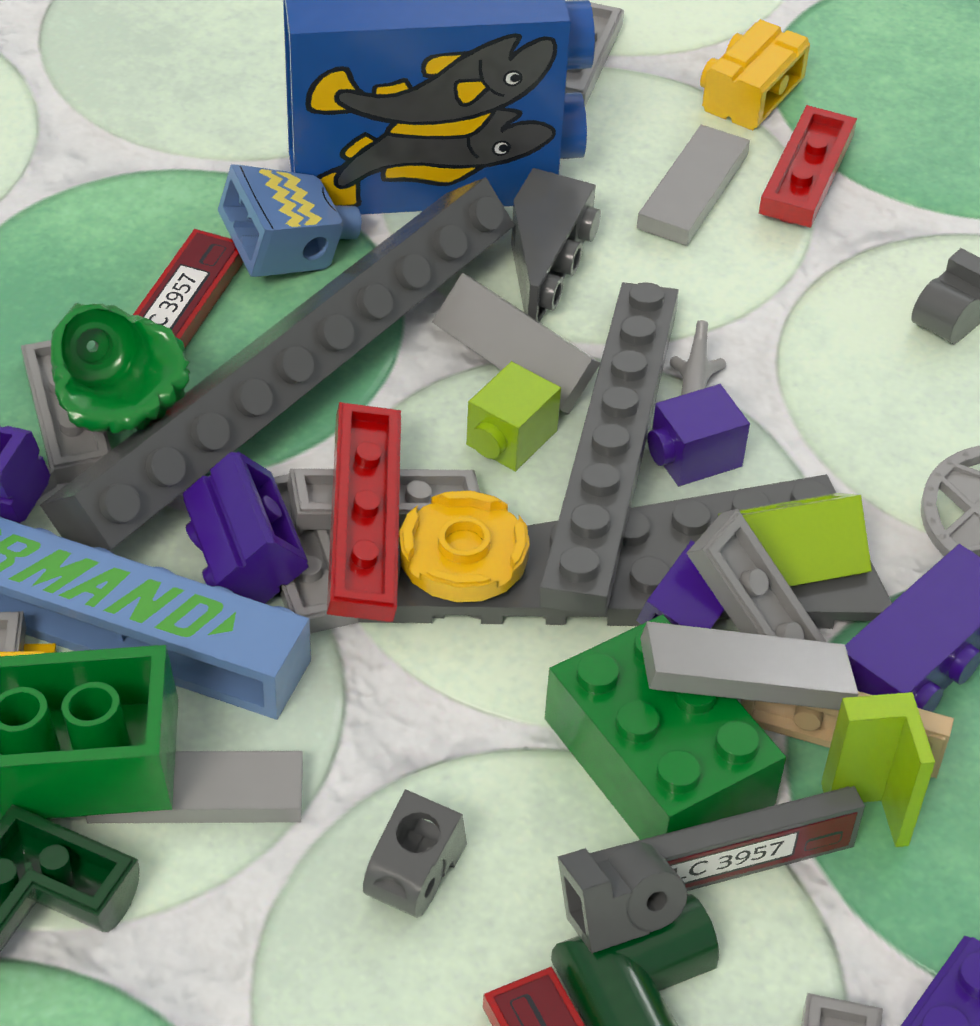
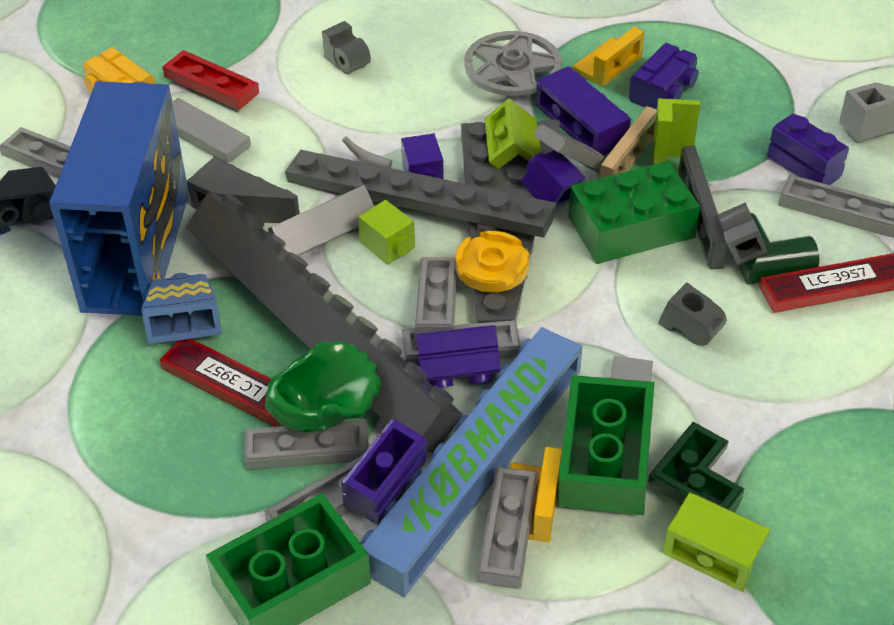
camera: 75 degrees left, 0 degrees up
red tile [327,402,401,622] -> none
light grey tile [640,621,859,710] -> none

